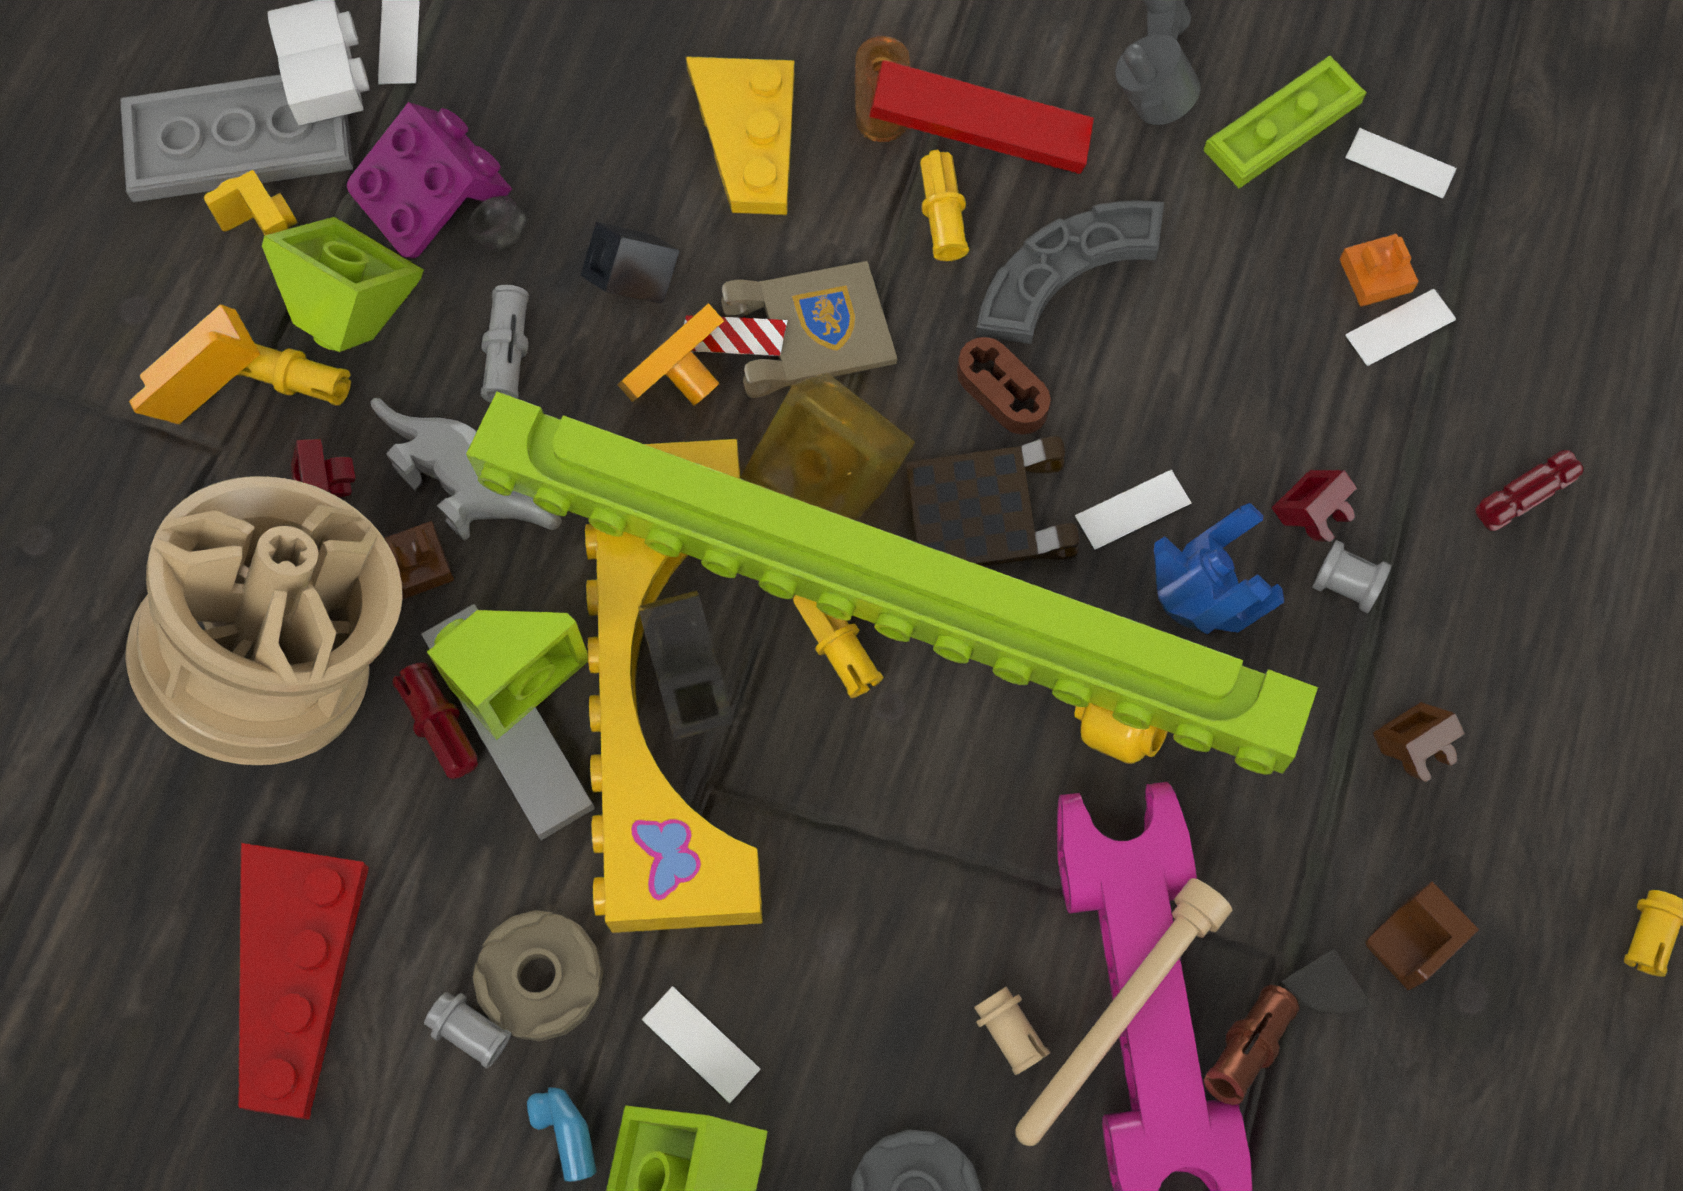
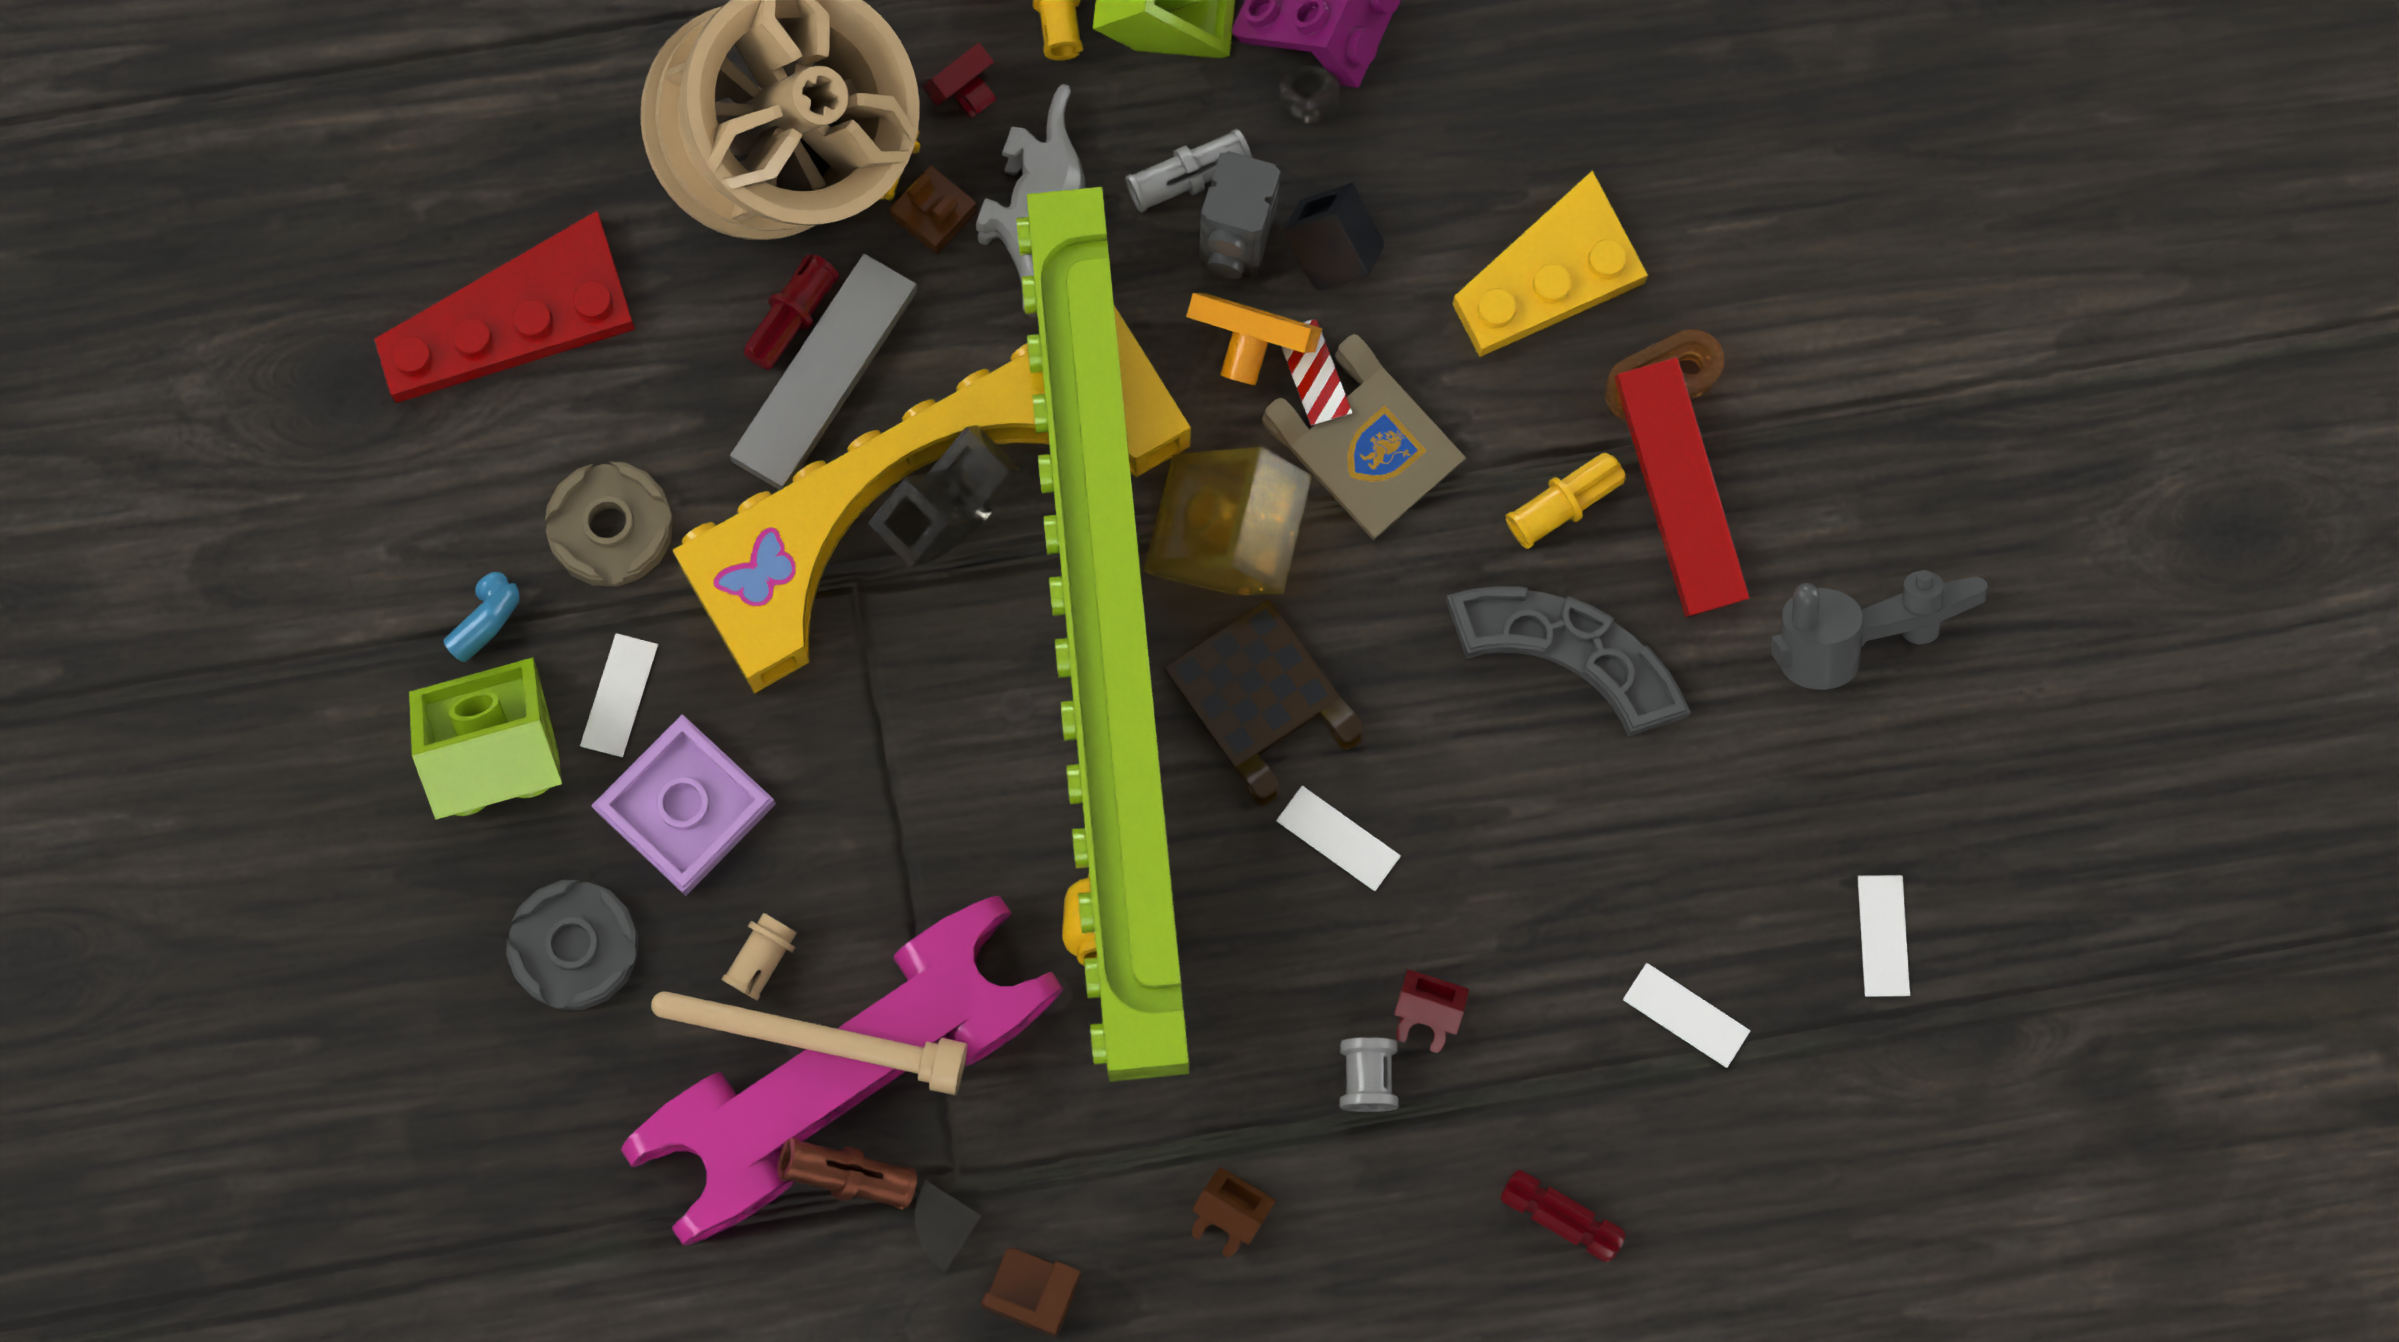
camera: 60 degrees right, 5 degrees up
light grey pin [424,991,511,1069] -> none
lime slope [427,610,588,740] -> none
yellow axle [793,595,884,698] -> none
copper beam [957,337,1051,435] -> none
blue piece [1154,503,1284,634] -> none
lime tile [1203,56,1366,188] -> none
orange tile [1339,234,1419,307] -> none
none -> lavender tile [591,714,776,896]
none -> dark grey brick [1199,151,1281,280]

